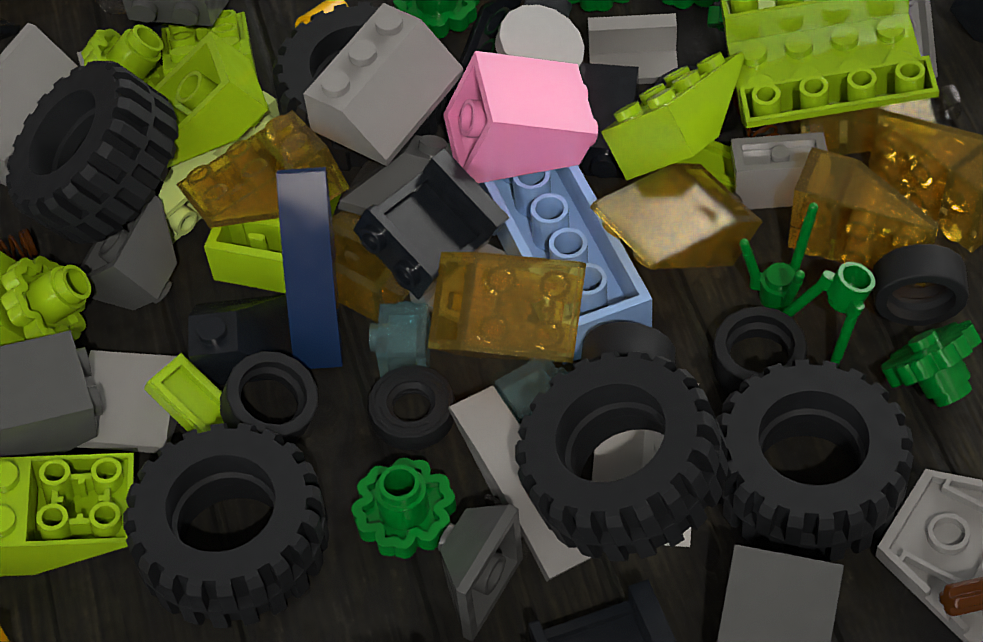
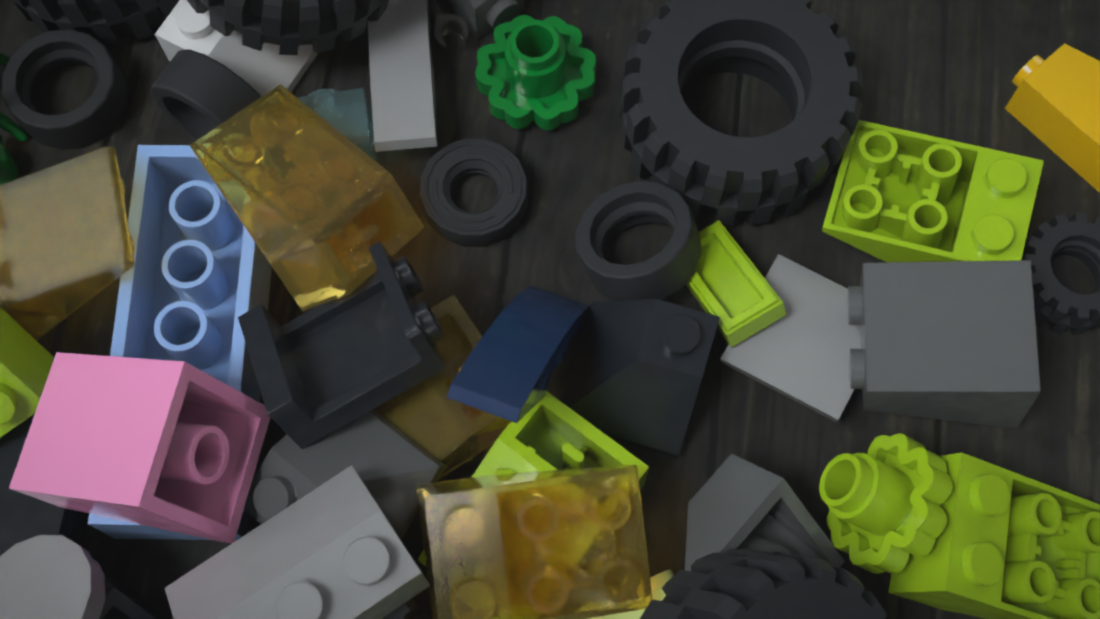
camera: 160 degrees left, 15 degrees up
clear light blue brick [369,301,432,377] -> none

